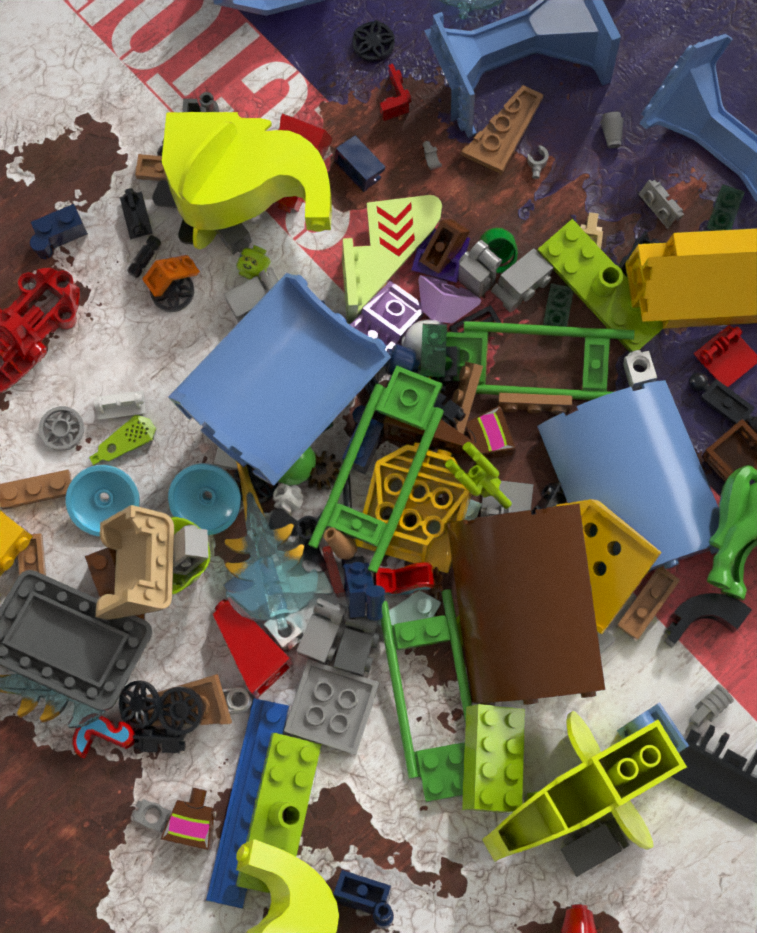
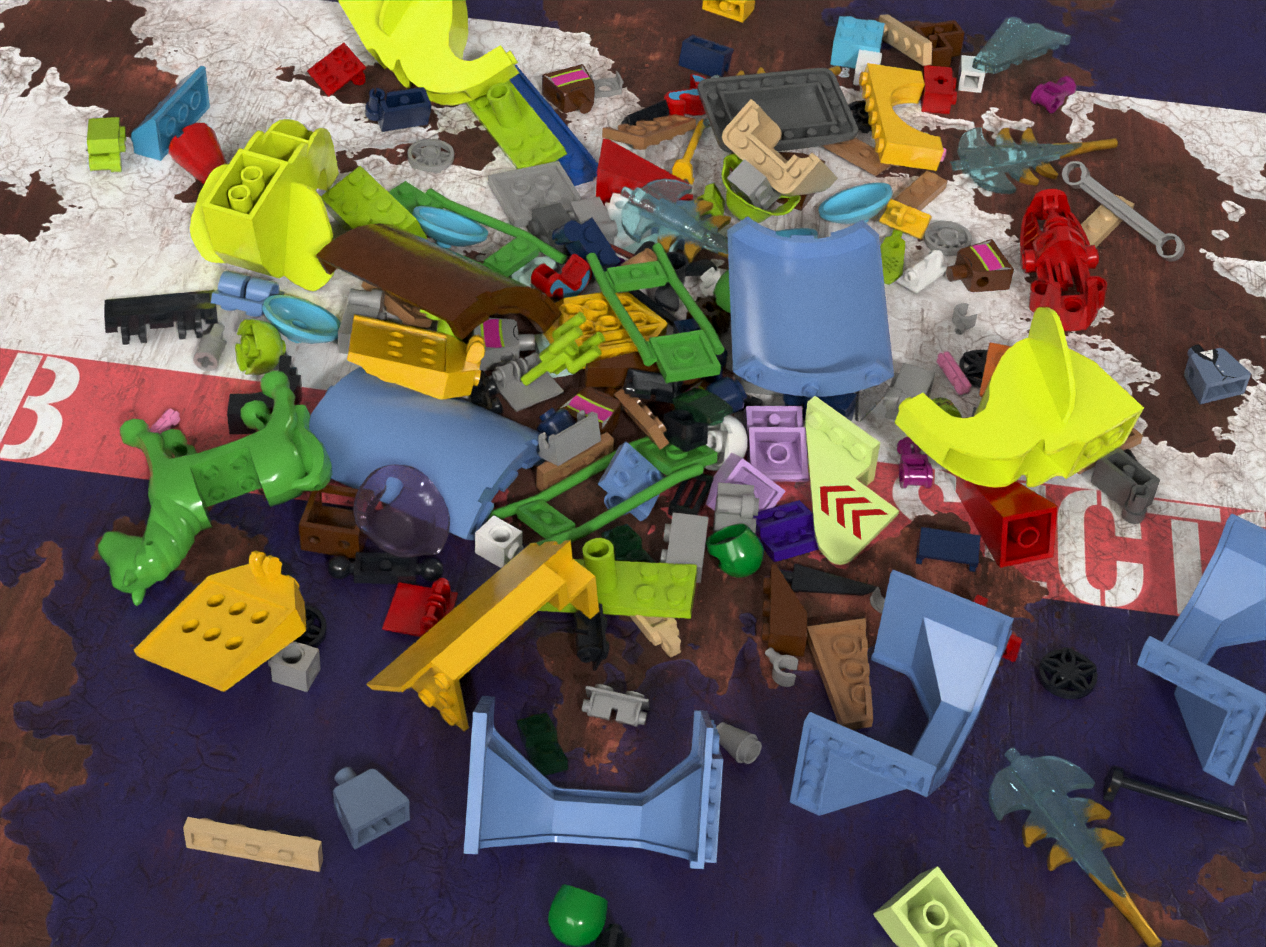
camera: 130 degrees right, 30 degrees down
dark blue hinge [30,204,88,259] -> none
black wheel [119,680,161,729] -> none
black wheel [158,686,204,735] -> none
reddish brown slope [419,219,470,274] -> none
medium nougat plate [616,567,680,641] -> none
none -> lime cylinder [235,319,286,375]
none -> medium azure dish [262,295,341,344]
none -> clear purple piece [353,464,450,557]
none -> light grey wheel [407,139,454,174]
none -> medium azure dish [412,206,488,248]
none -> dark blue head [537,407,576,436]
none -> light grey hinge [538,410,601,466]
none -> medium blue plate [598,442,666,522]
none -> yellow piece [672,119,706,184]
none -> dark blue hinge [678,35,734,78]
none -> lime tile [697,183,725,216]
none -> reddish brown slope [761,564,807,657]
none -> black bar [779,564,881,596]
none -> yellow hips [879,199,932,240]
none -> magenta connector [897,437,933,489]
none -> bright pink axle [937,351,972,395]
none -> reddish brown torso [946,239,1014,292]
none -> light grey piece [952,303,978,335]
none -> sand blue torso [1184,344,1251,404]

